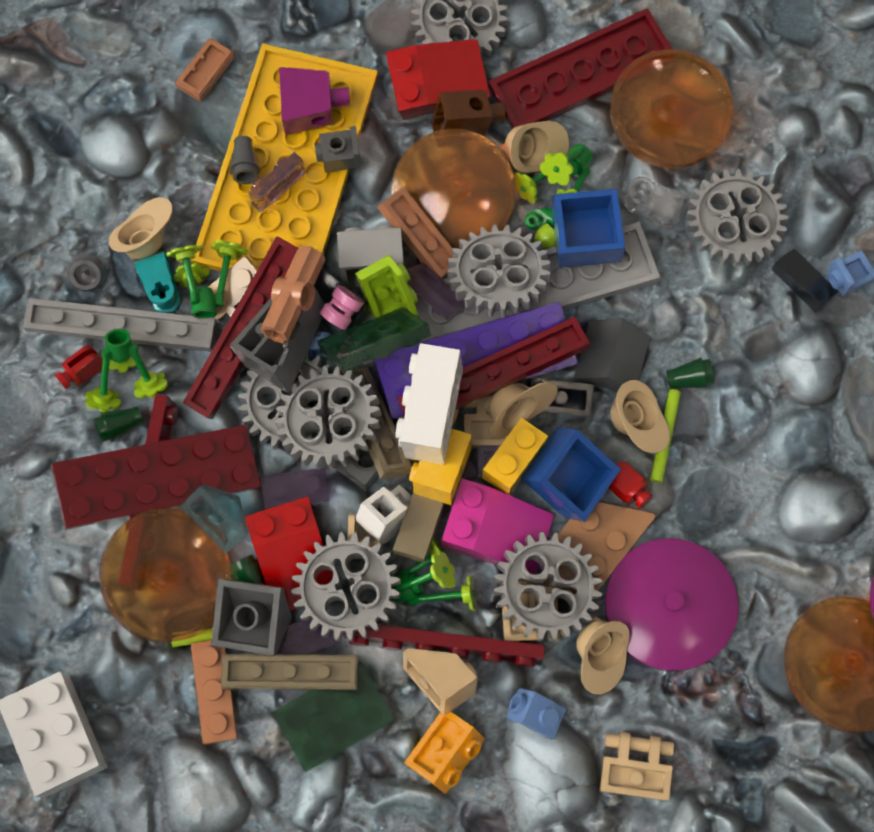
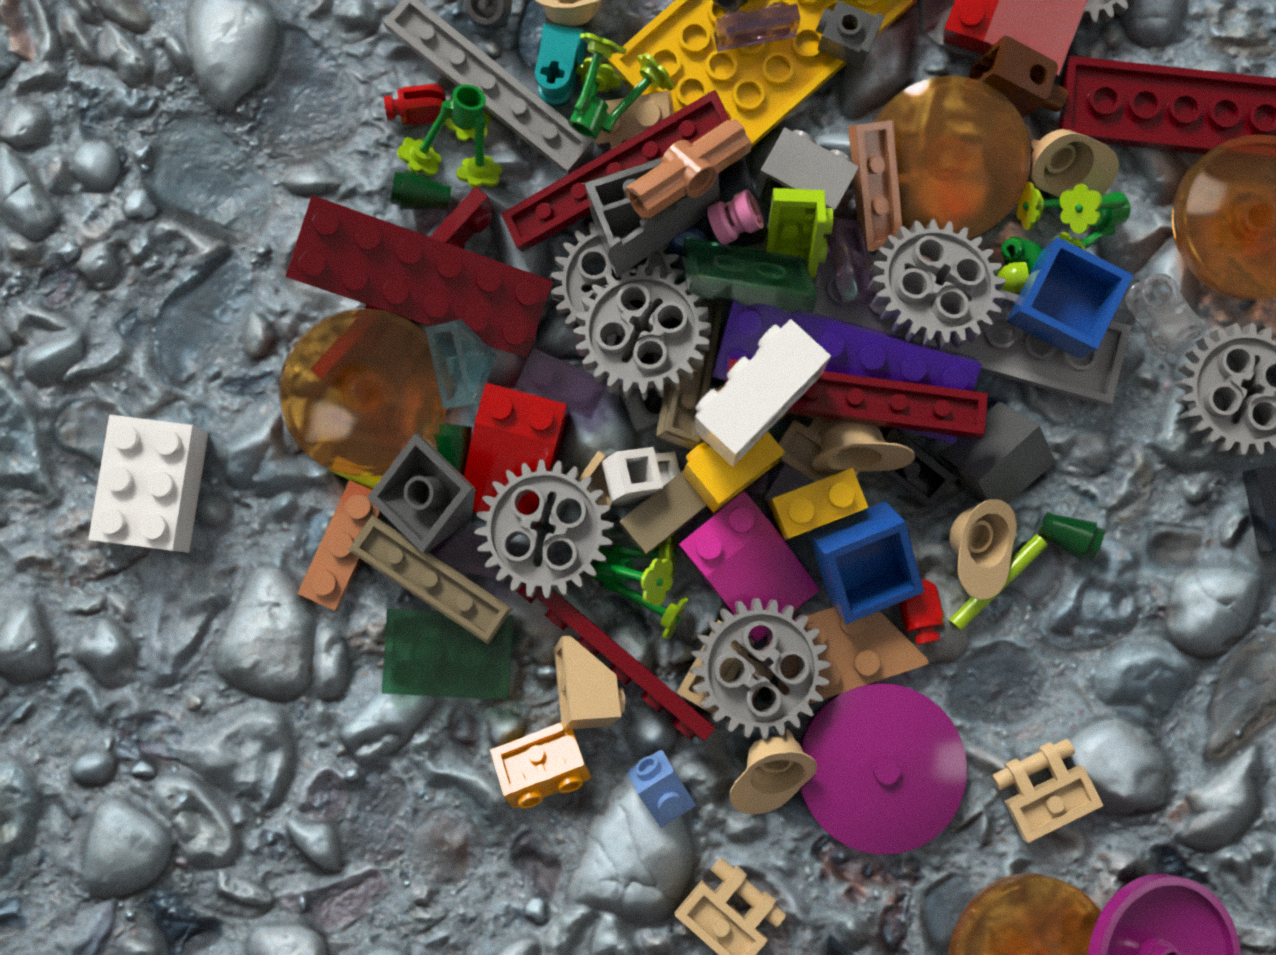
camera: 30 degrees right, 10 degrees up
none -> tan plate [991,738,1104,843]

